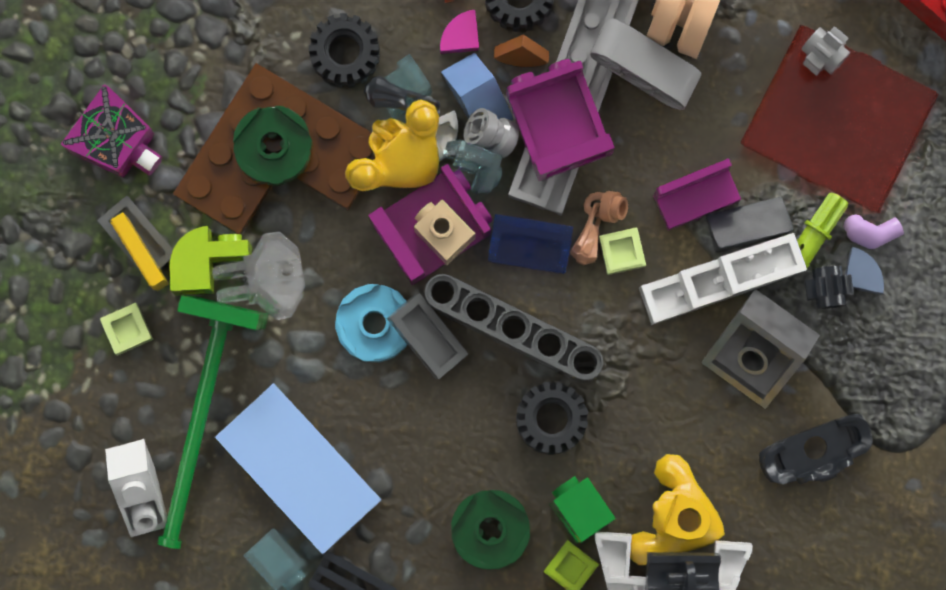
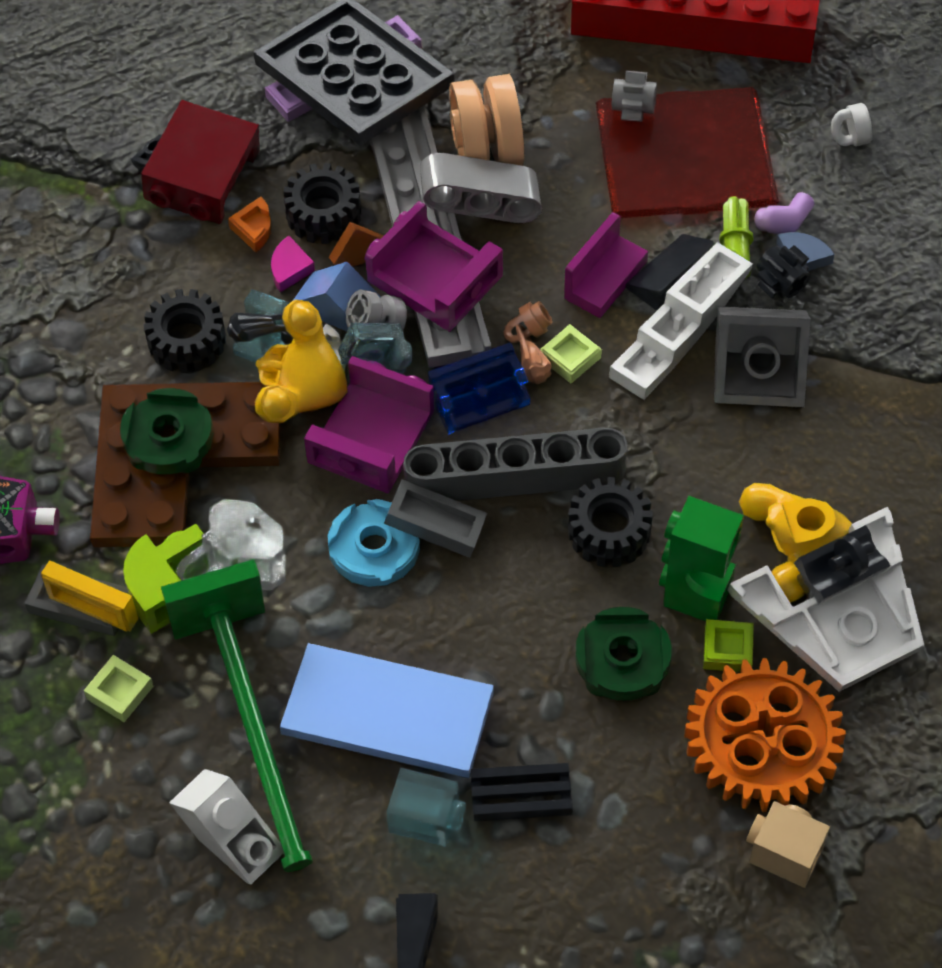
camera: 30 degrees left, 25 degrees down
tan brick [414,199,475,265] -> none
black piece [759,414,873,484] -> none

